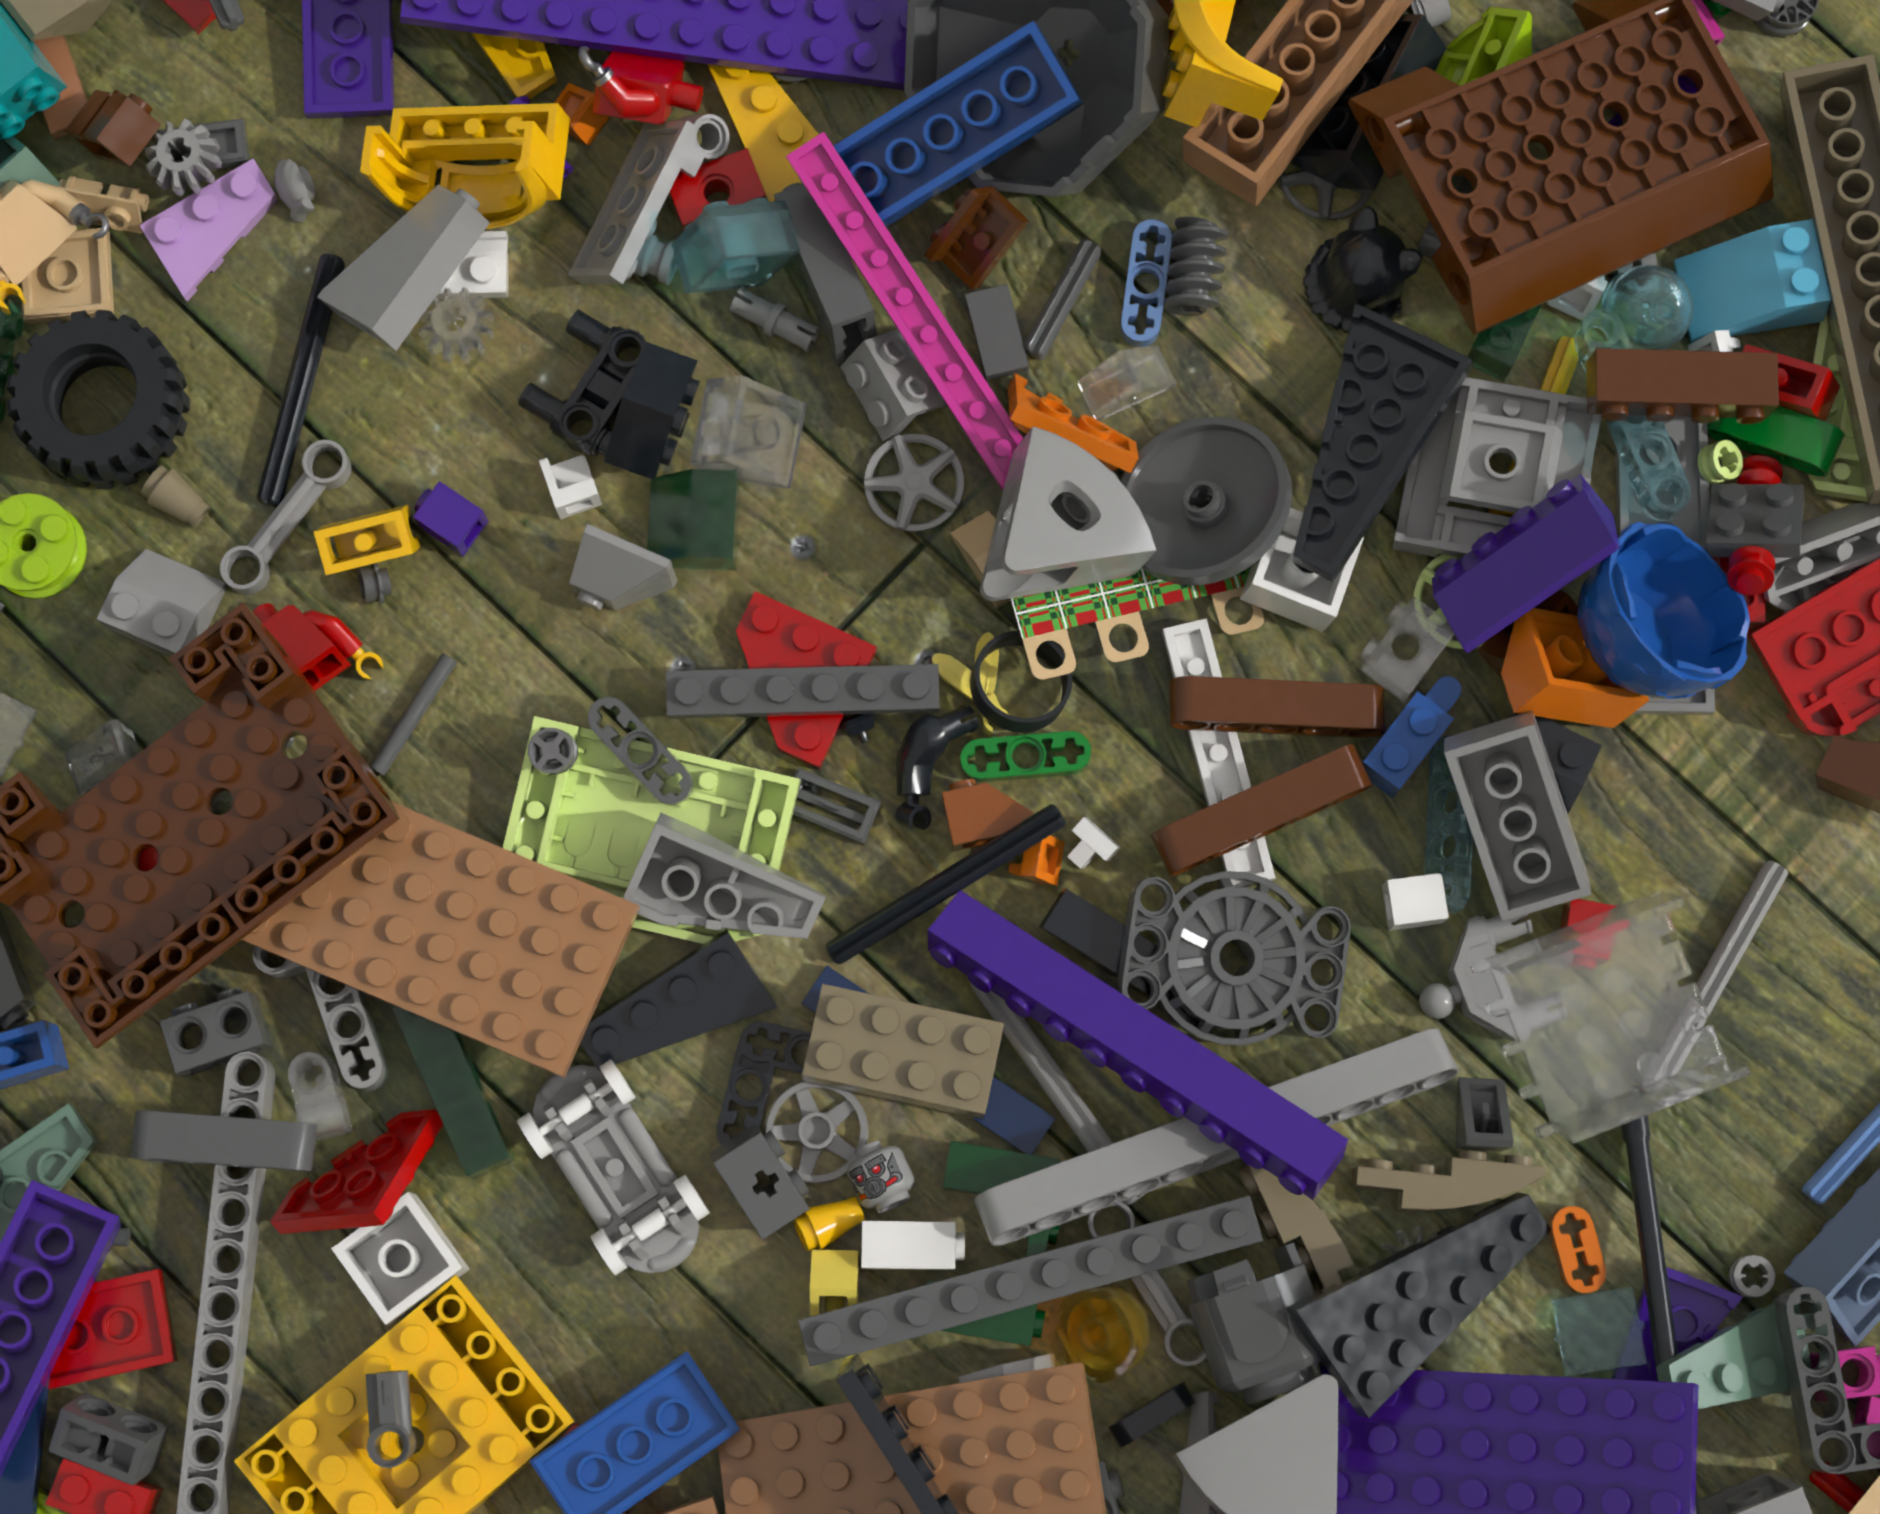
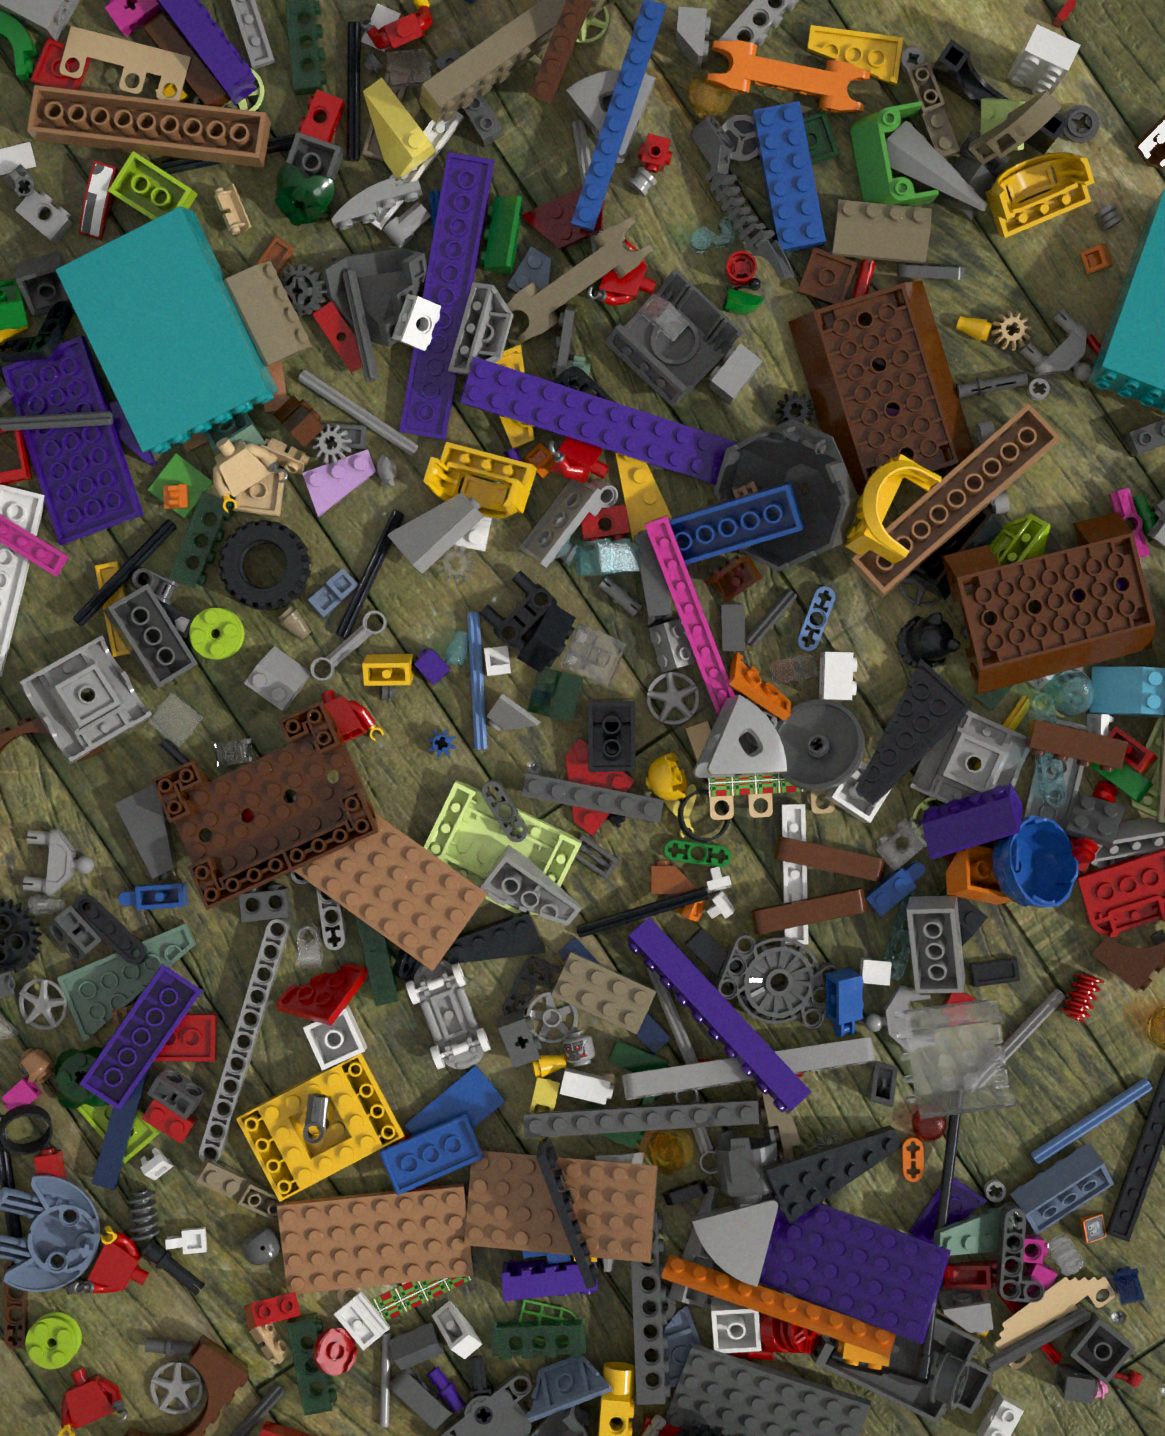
camera: 10 degrees right, 10 degrees up
dark grey beam [130,1110,317,1172] -> none
dark grey bar [369,653,457,776] -> none
flat silver wheel [528,728,578,774] -> none
black arm [895,704,979,830] -> none
dark grey piece [1163,216,1229,316] -> none
dark tan slope [1351,1150,1545,1212] -> none
clear light blue piece [1552,1287,1648,1377] -> none
yellowish green bush [1698,440,1743,484] -> none
none -> light grey axle [298,370,418,456]
none -> sand blue slope [307,568,358,619]
none -> black plate [393,948,420,981]
none -> blue tile [404,1065,506,1136]
none -> blue gear [428,729,456,758]
none -> clear light blue cone [444,630,468,667]
none -> medium blue axle [467,611,487,750]
none -> black slope [588,698,636,772]
none -> yellow cylinder [646,753,688,801]
none -> white tile [706,867,732,893]
none -> white brick [819,652,857,700]
none -> blue brick [826,968,864,1037]
none -> clear red hair [911,1105,947,1143]
none -> red slope [944,1259,1015,1289]
none -> black tile [970,957,1020,987]
none -> red piece [1061,972,1105,1024]

